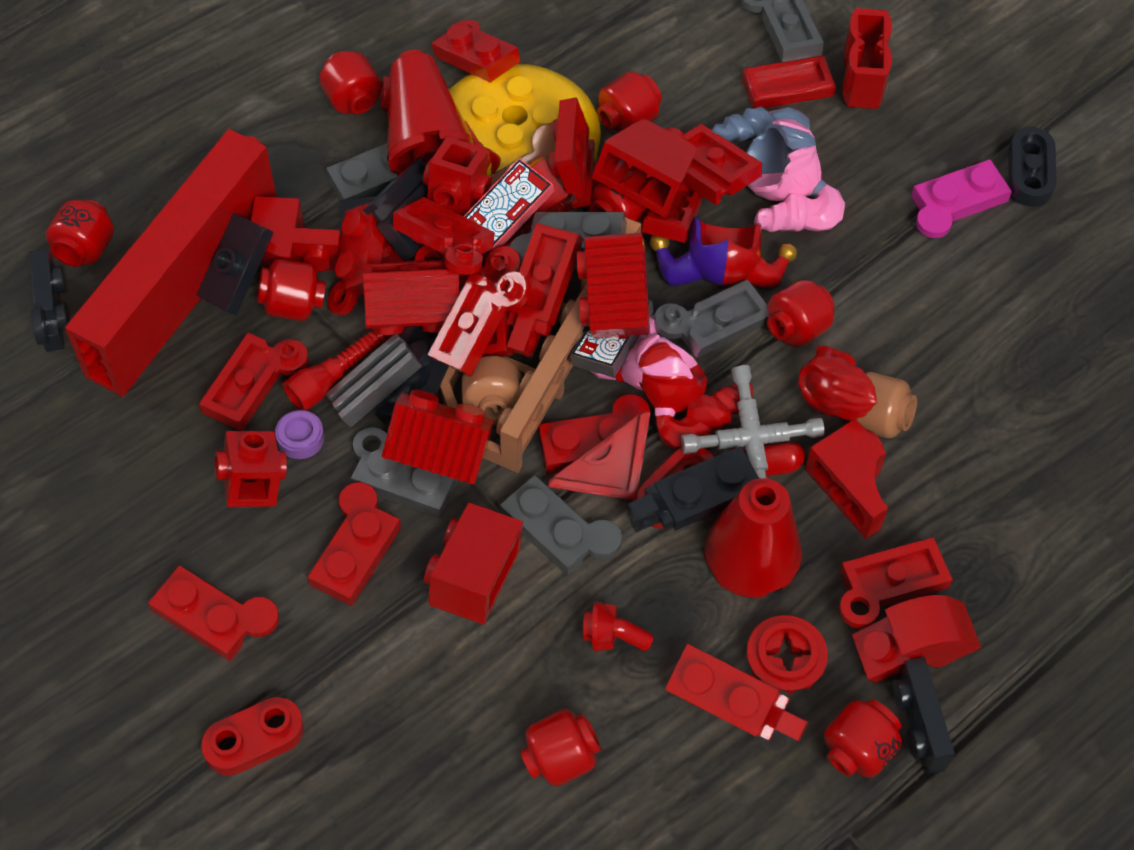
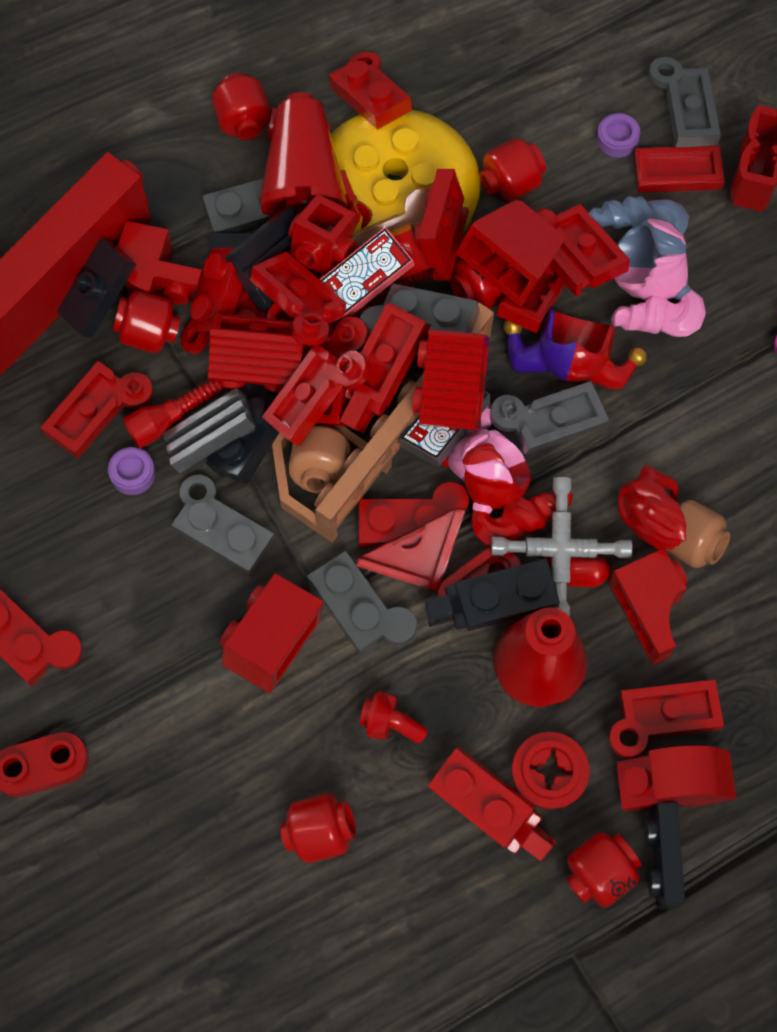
camera: 10 degrees right, 10 degrees up
red brick [214,431,287,507] -> none
red hinge [307,482,401,606] -> none
red brick [381,390,495,484] -> none
red head [767,280,835,348] -> none
none -> medium lavender tile [596,113,640,158]

